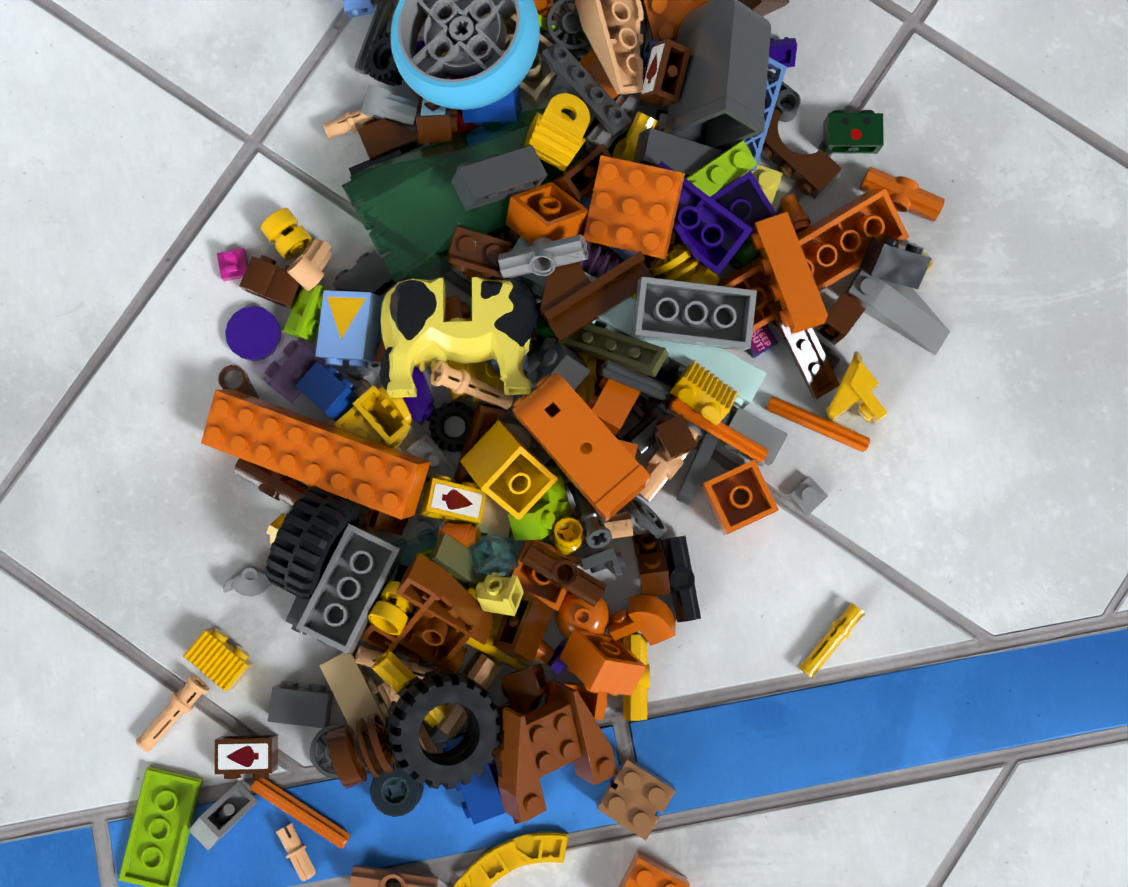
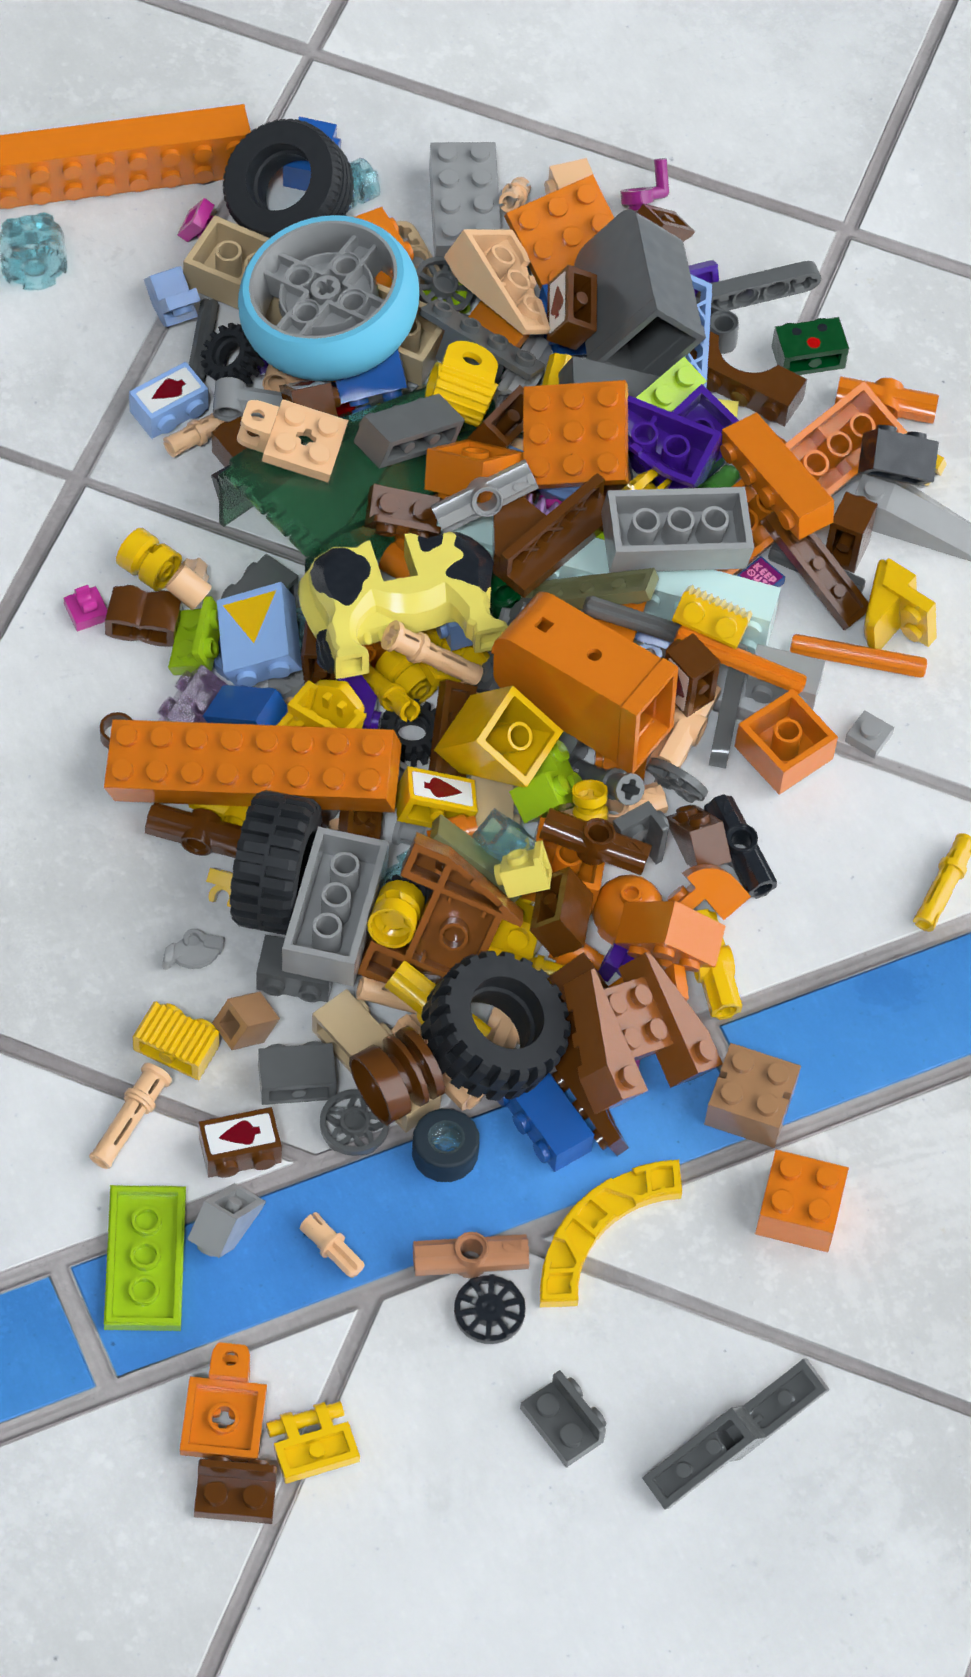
camera: 20 degrees left, 25 degrees down
dark purple tile [225,306,282,361] -> none
orange axle [250,778,350,848] -> none
none -> light blue brick [129,362,209,439]
none -> medium nougat brick [212,992,280,1050]
none -> light nougat plate [237,399,349,483]
none -> yellow pin [362,664,420,722]
none -> dark grey beam [696,261,822,311]

